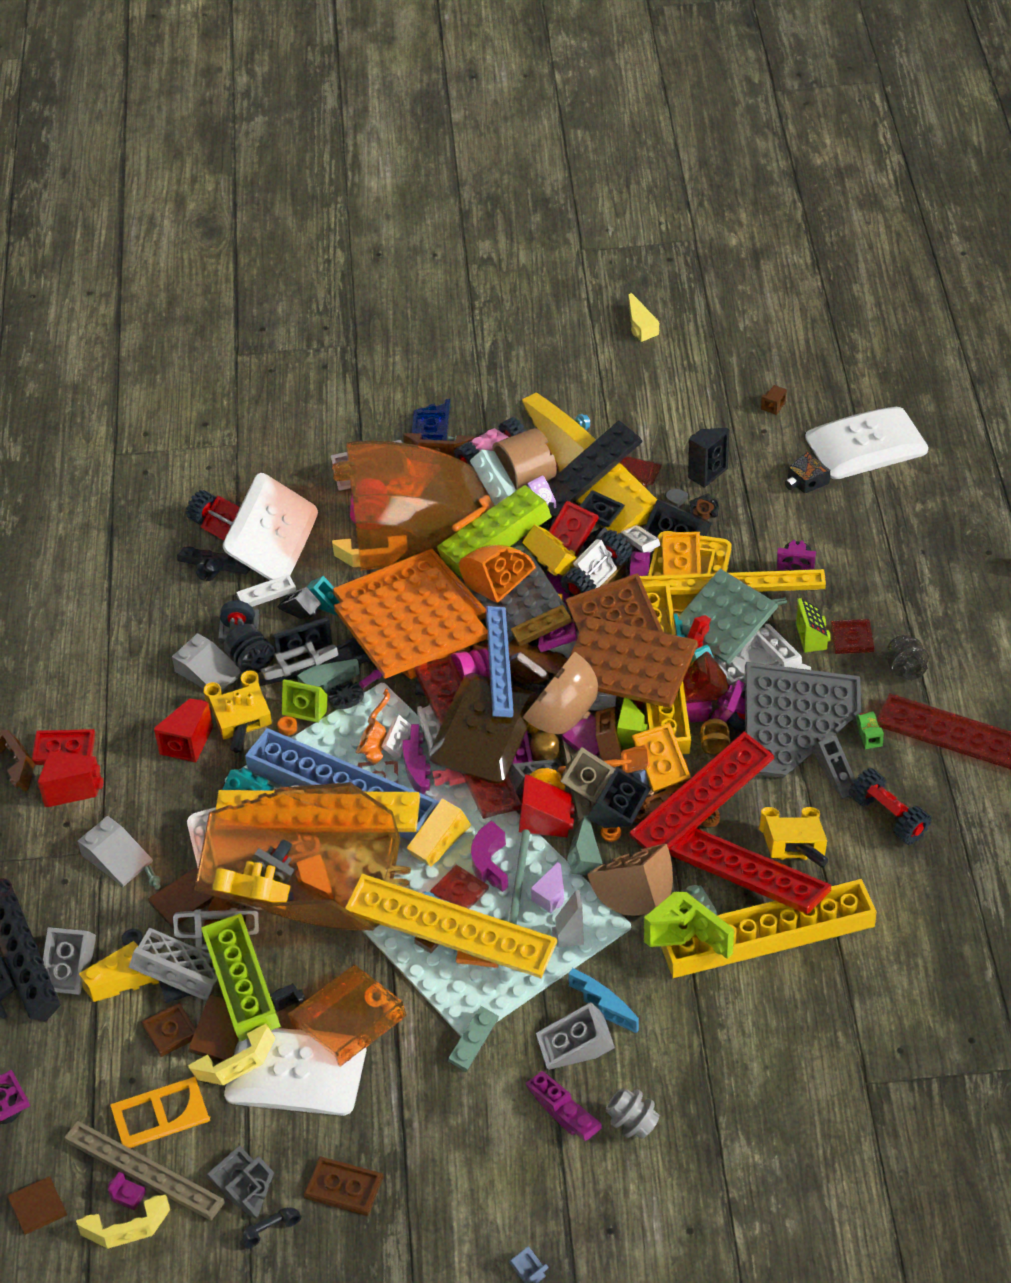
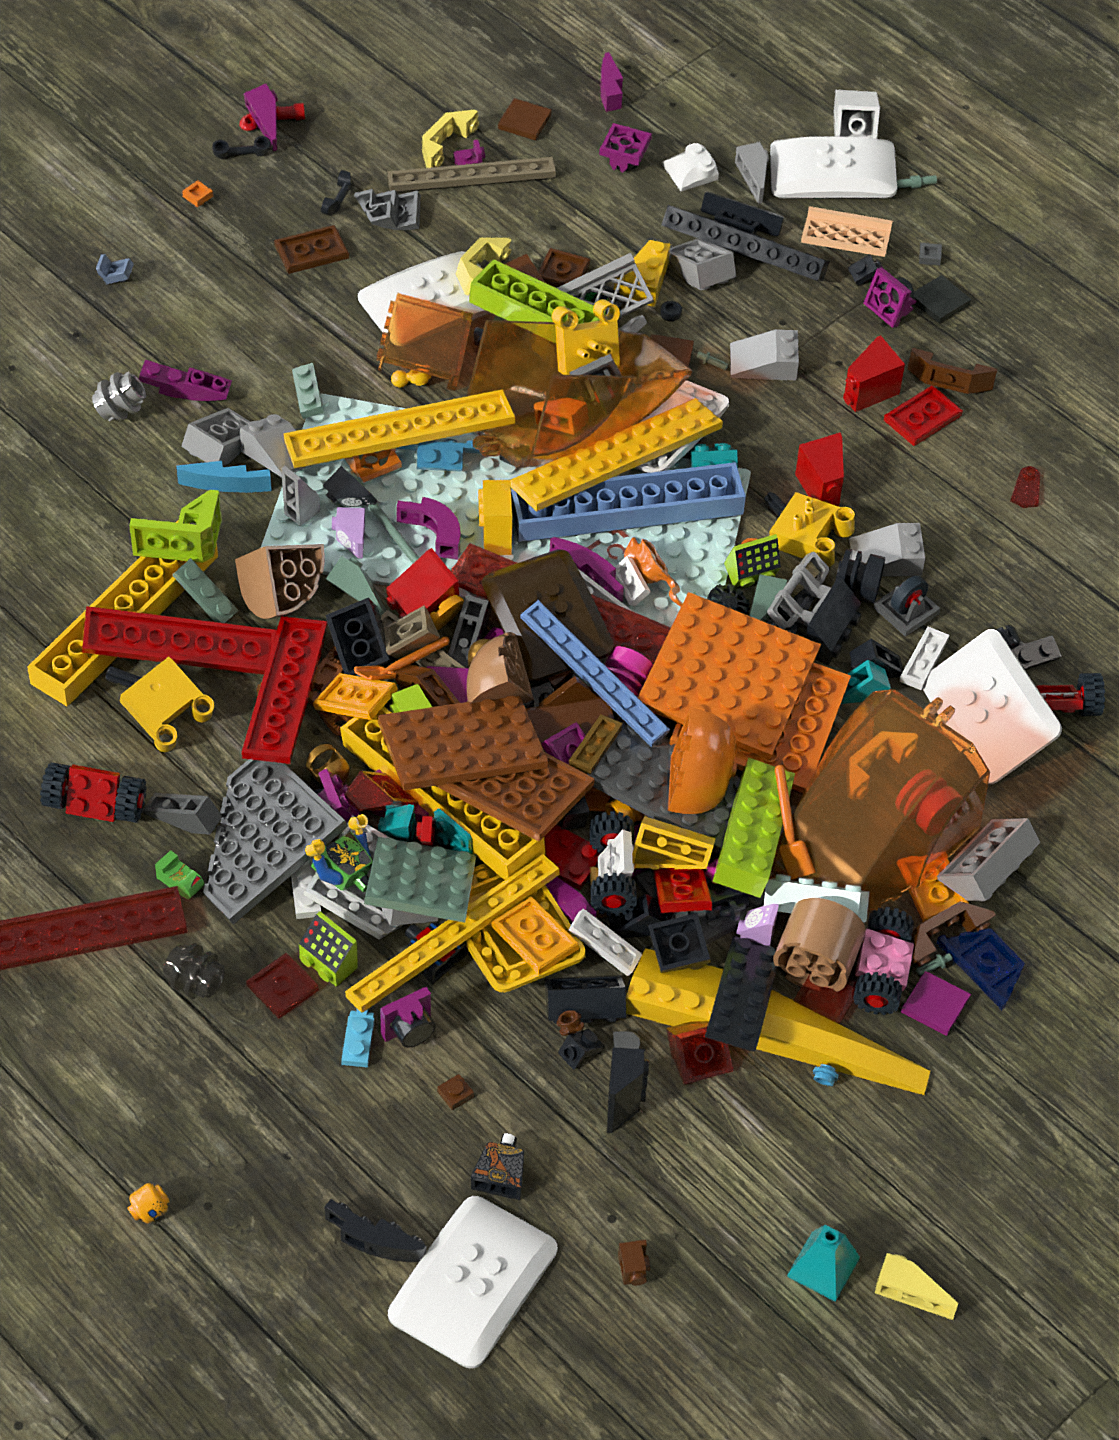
camera: 135 degrees right, 5 degrees up
light orange window [110,1077,210,1148] -> none
clear red tile [430,864,489,909] -> none
none -> light grey slope [240,414,316,477]
none -> torso [305,814,373,893]
none -> black slope [322,466,378,507]
none -> black slope [325,1199,426,1262]
none -> medium azure hinge [341,1009,374,1067]
none -> reddish brown plate [437,1074,474,1111]
none -> teal slope [787,1225,860,1302]
none -> magenta tile [901,971,971,1036]
none -> clear red piece [1010,466,1040,508]

